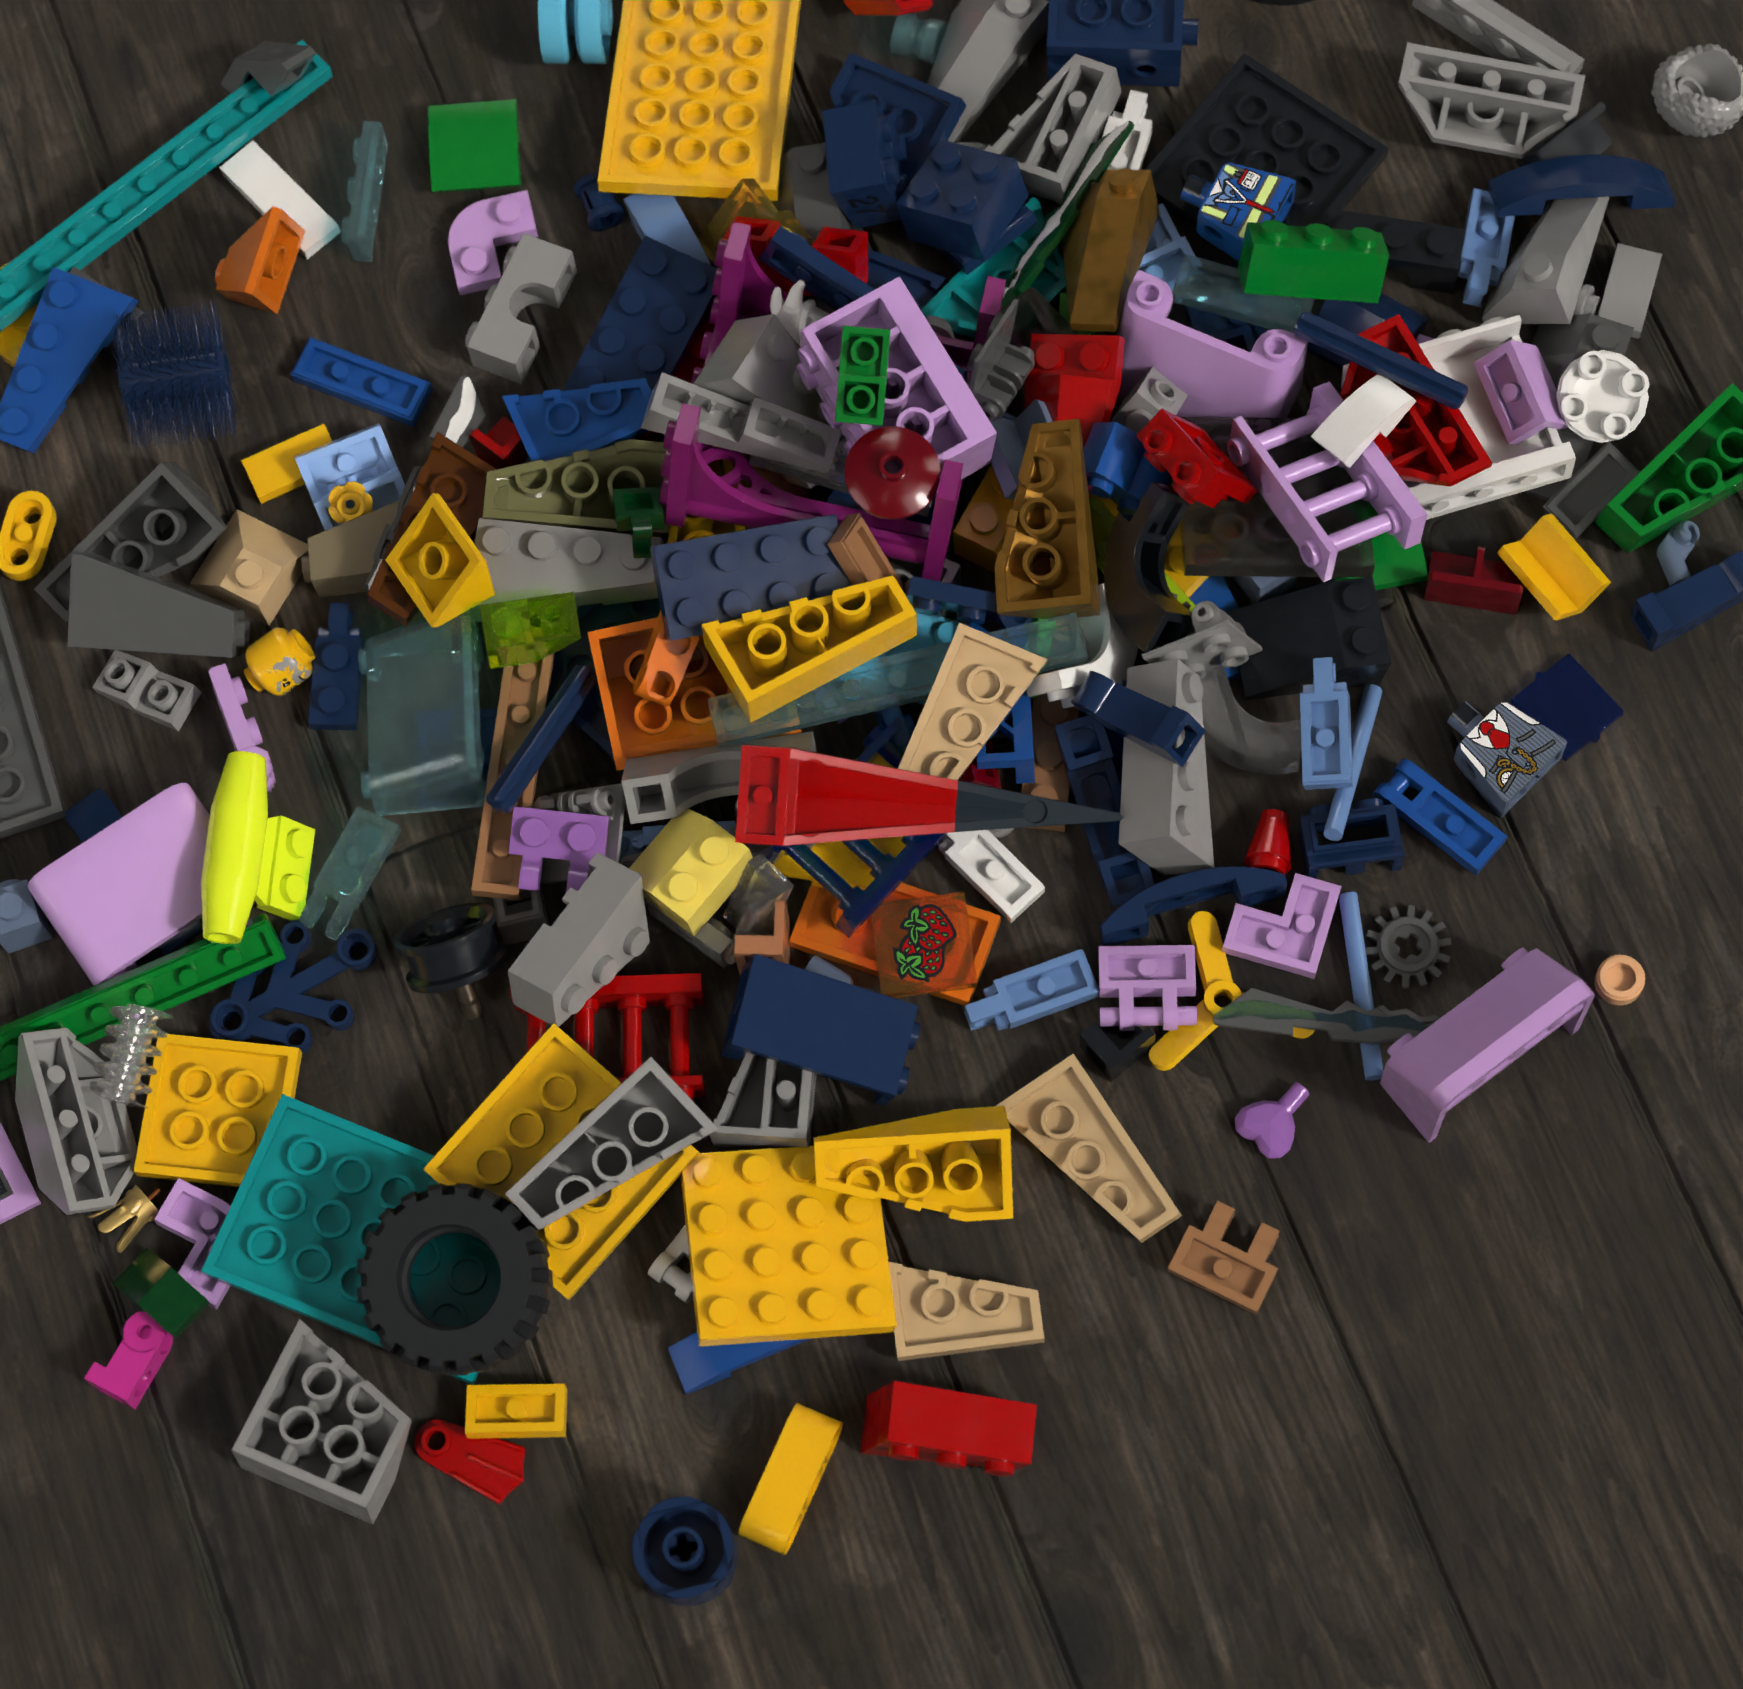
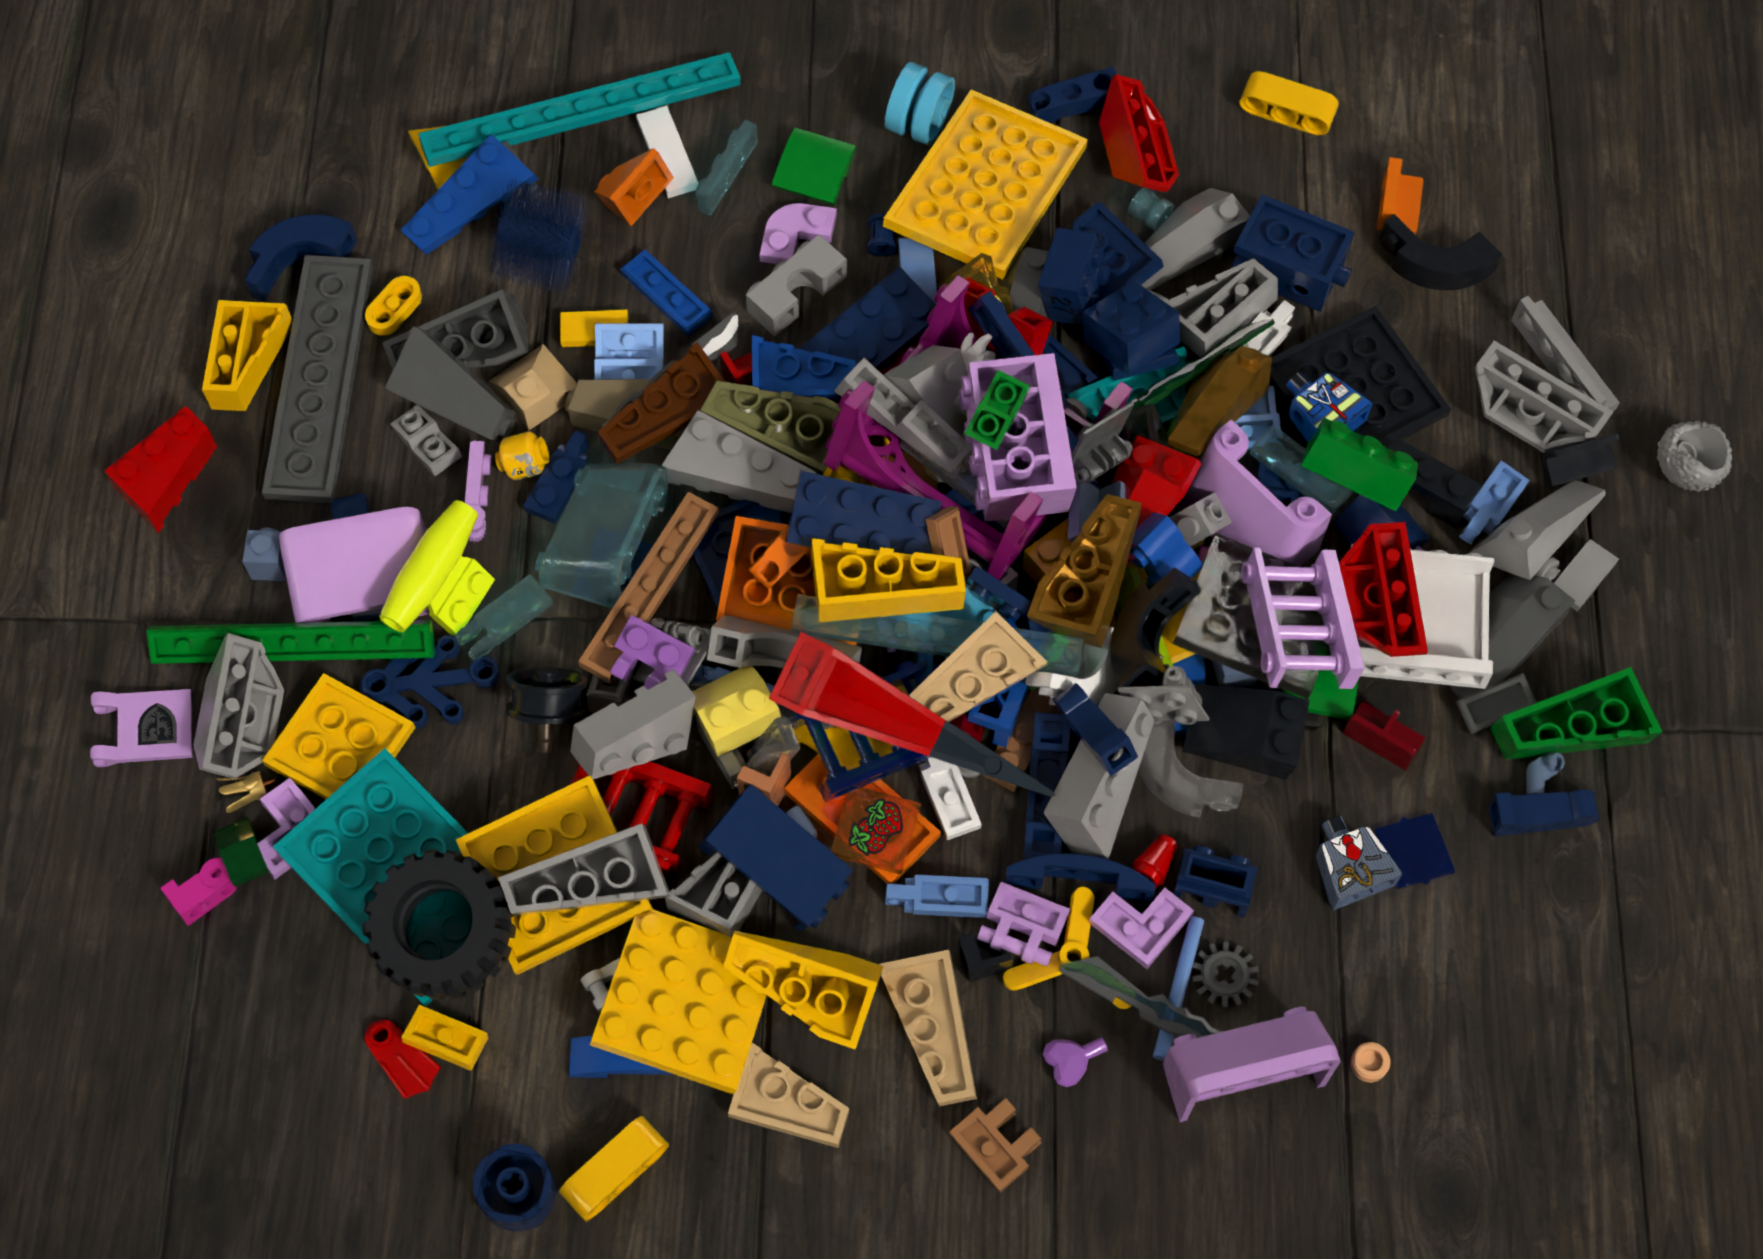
camera: 15 degrees right, 5 degrees down
clear piece [89,1003,173,1109] -> none
dark grey slope [221,41,316,96] -> none
light grey wedge [232,1319,412,1524] -> none
yellow plate [328,481,373,523] -> none
yellow slope [385,493,495,627] -> none
clear neon green slope [480,592,581,669] -> none
dark blue axle [486,664,598,813] -> none
dark green plate [613,487,664,559] -> none
dark red dish [844,426,941,520] -> none
red wedge [860,1381,1037,1476] -> none
red plate [1136,408,1259,508] -> none
dark blue axle [1293,312,1468,409] -> none
medium blue hinge [1300,657,1353,790] -> none
white slope [1311,374,1416,468] -> none
medium blue bar [1323,684,1383,841] -> none
blue plate [1372,758,1507,876] -> none
lavender panel [1473,340,1568,445] -> none
dark blue slope [1488,155,1675,217] -> none
yellow panel [1497,513,1611,620] -> none
white dish [1556,350,1649,443] -> none

